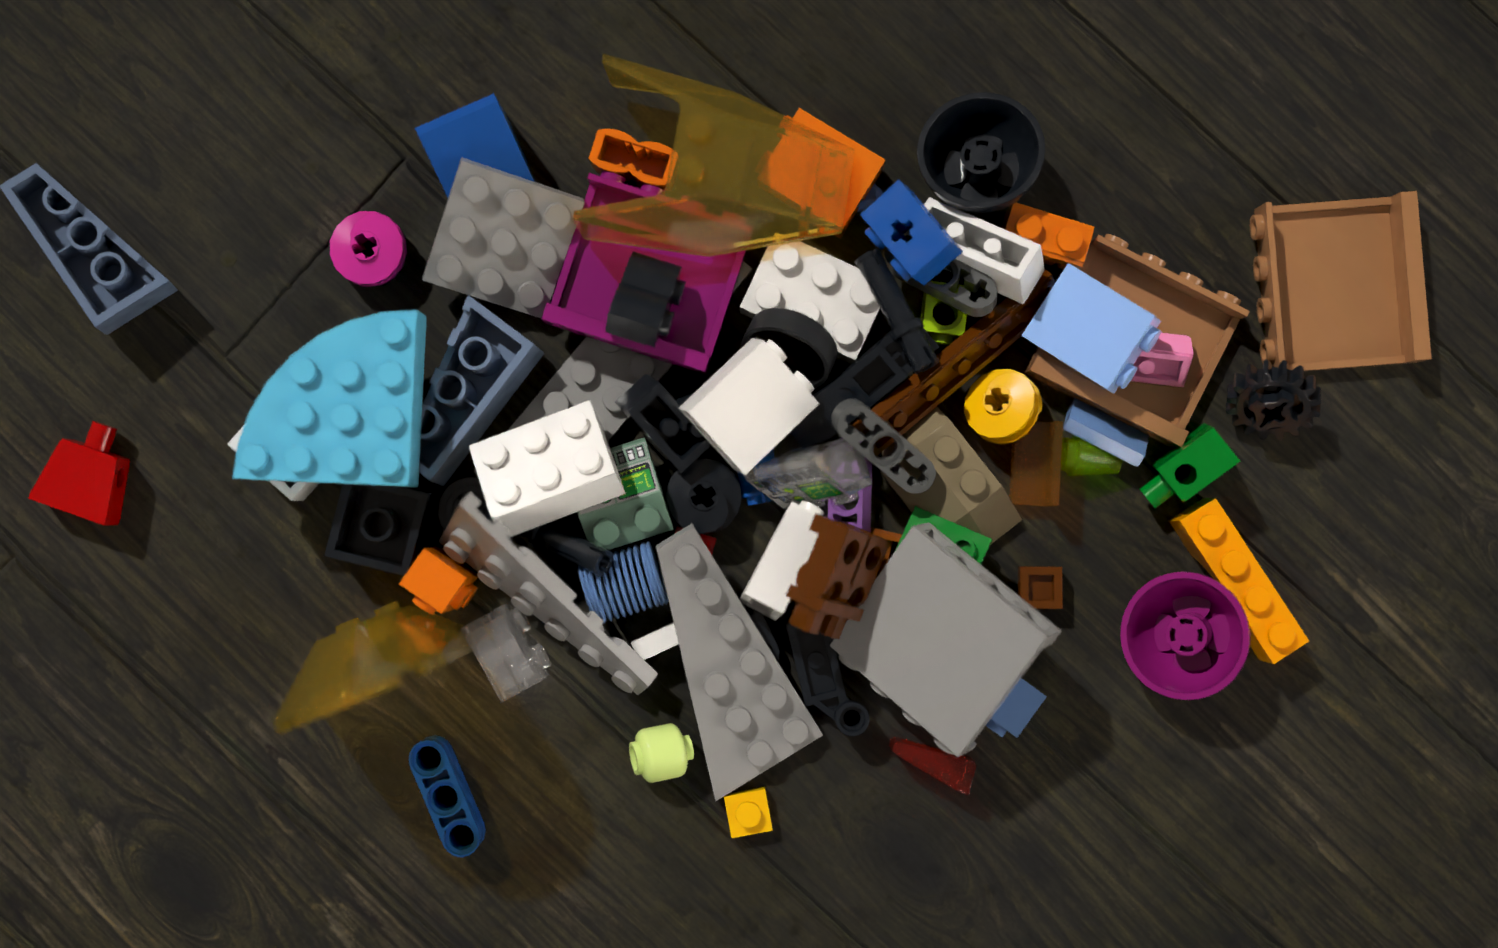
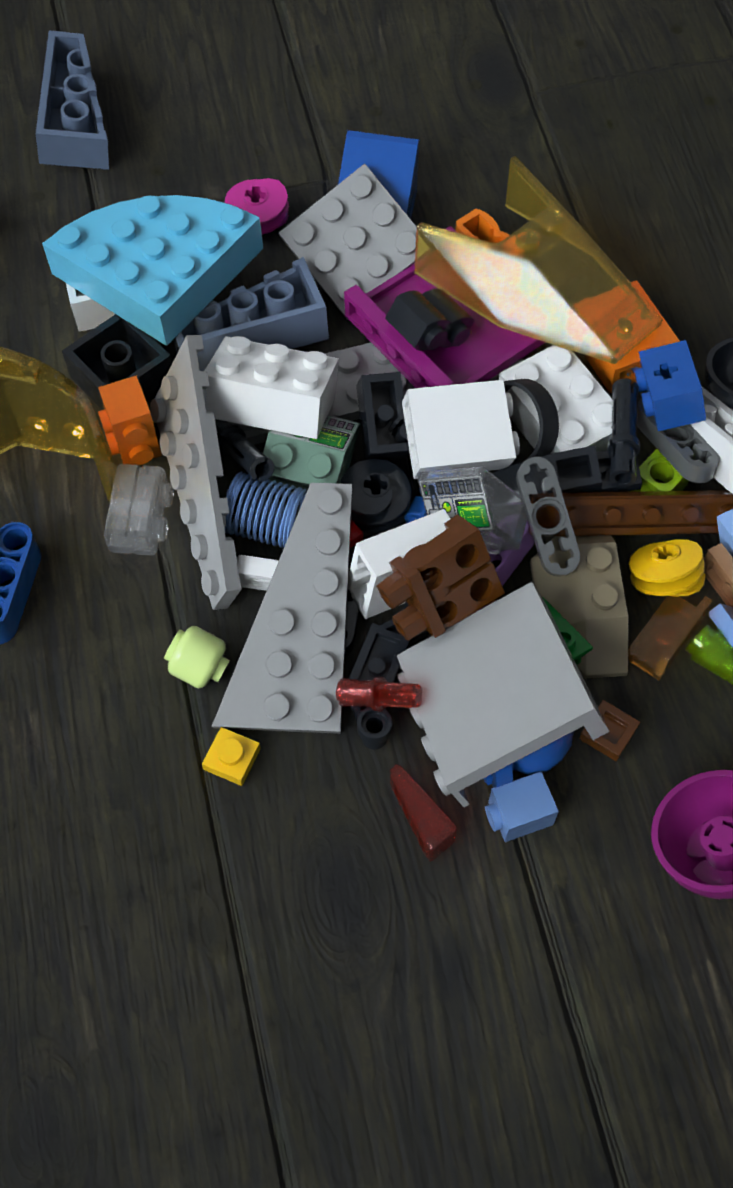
camera: 40 degrees right, 25 degrees down
none -> clear red axle [336,676,422,712]

